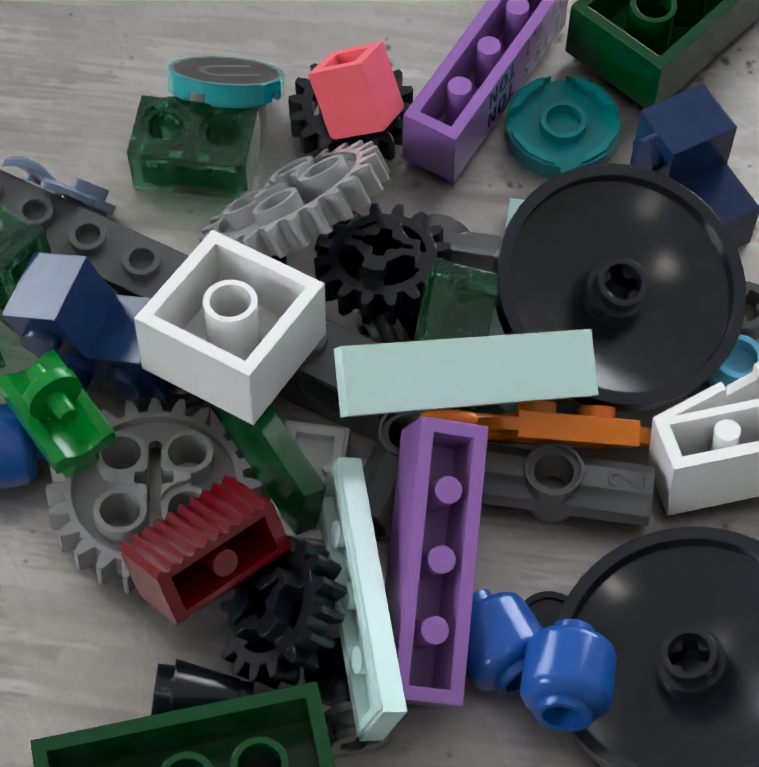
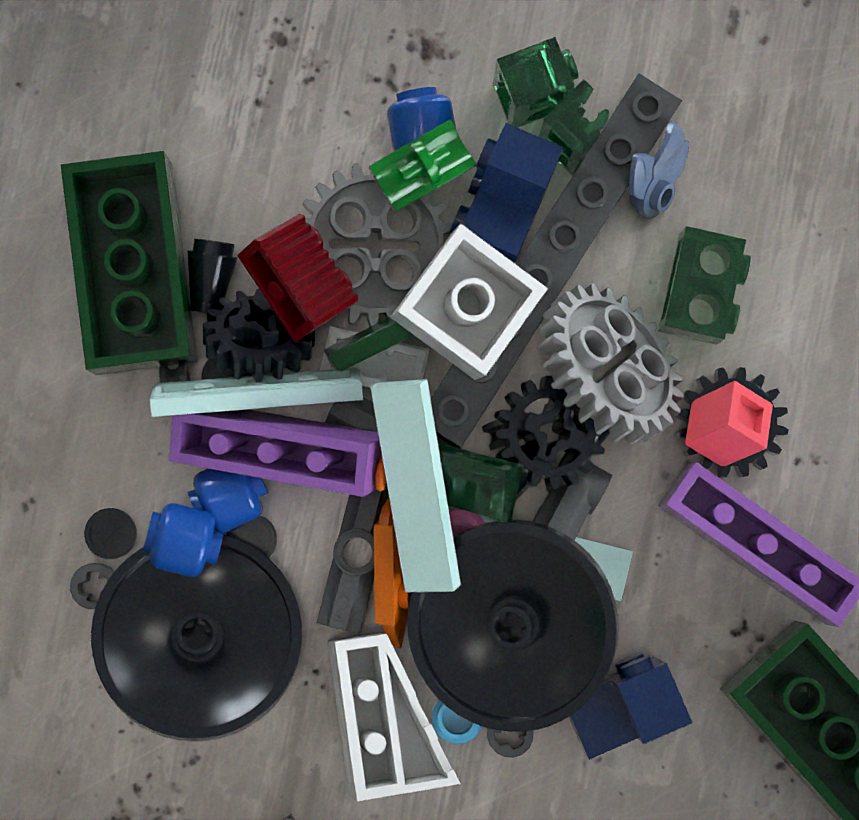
camera: 90 degrees right, 25 degrees up
tile [168,56,285,108] -> none
teal tile [504,75,621,178] -> none

